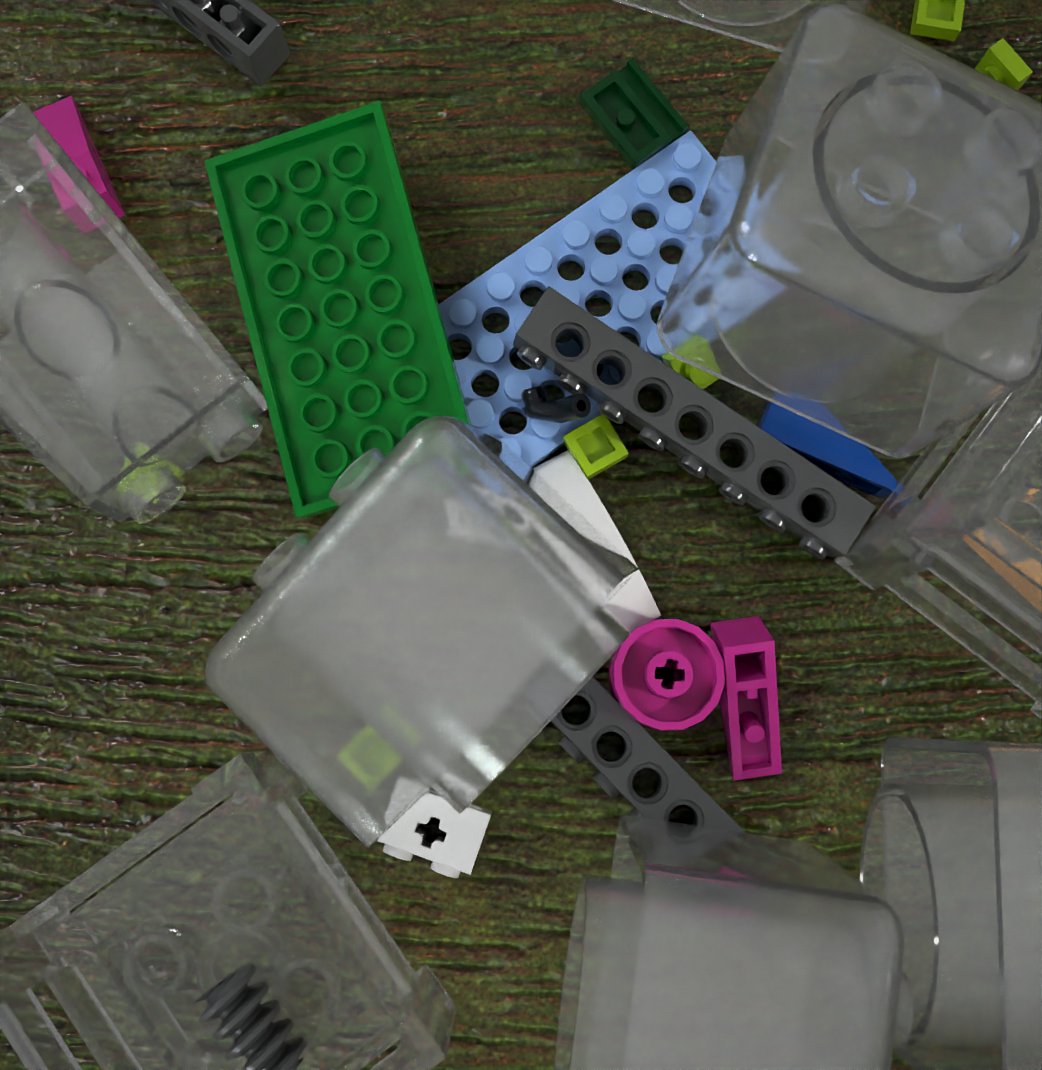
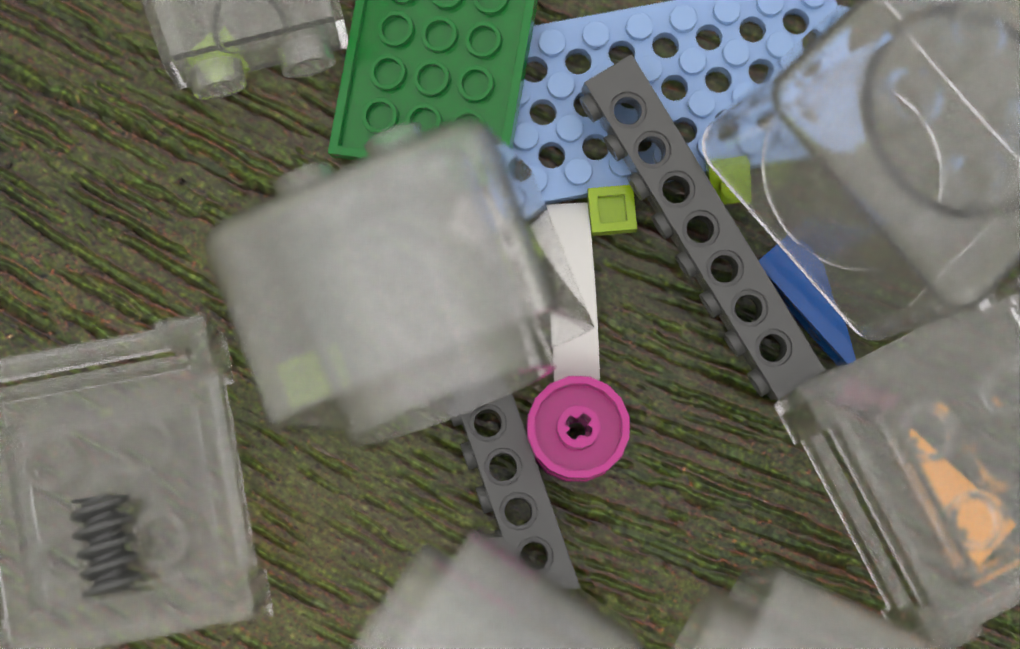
camera: 20 degrees right, 0 degrees up
white brick [374,778,492,878] -> none
black arm [521,385,591,423] -> none
dark pink slope [710,616,782,781] -> none

